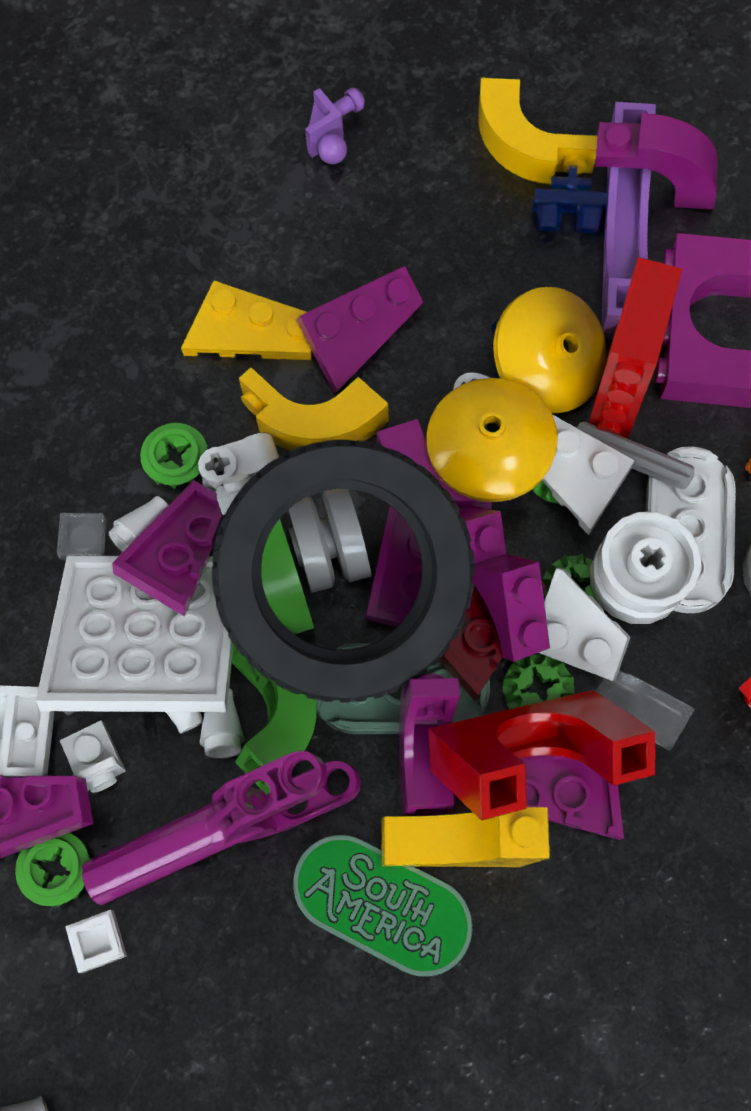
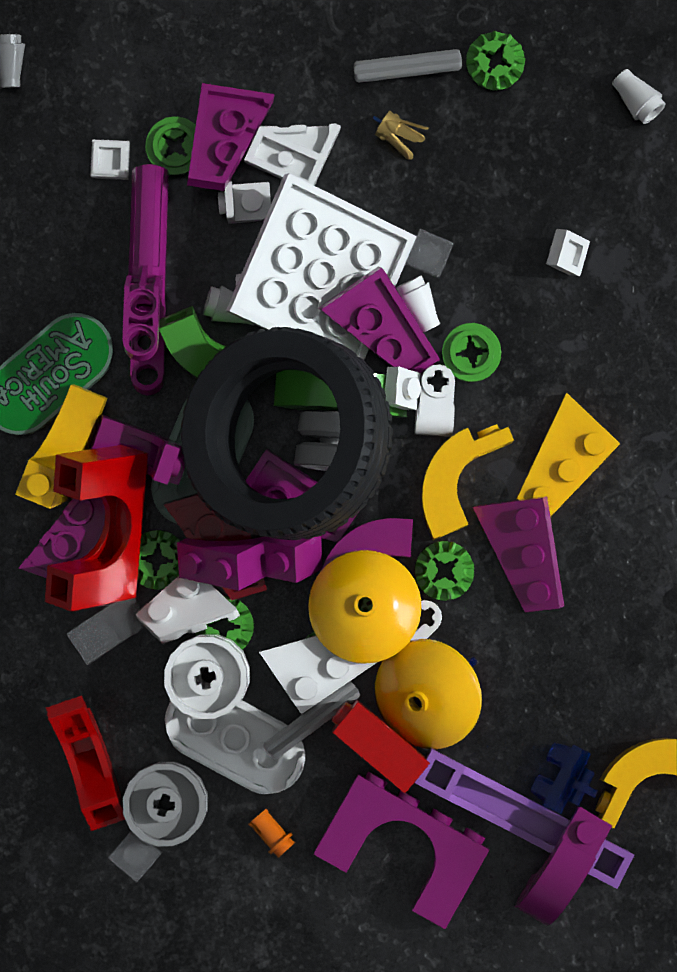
camera: 110 degrees right, 15 degrees up
none -> bright green gear [415,541,474,601]
none -> white plate [546,229,590,276]

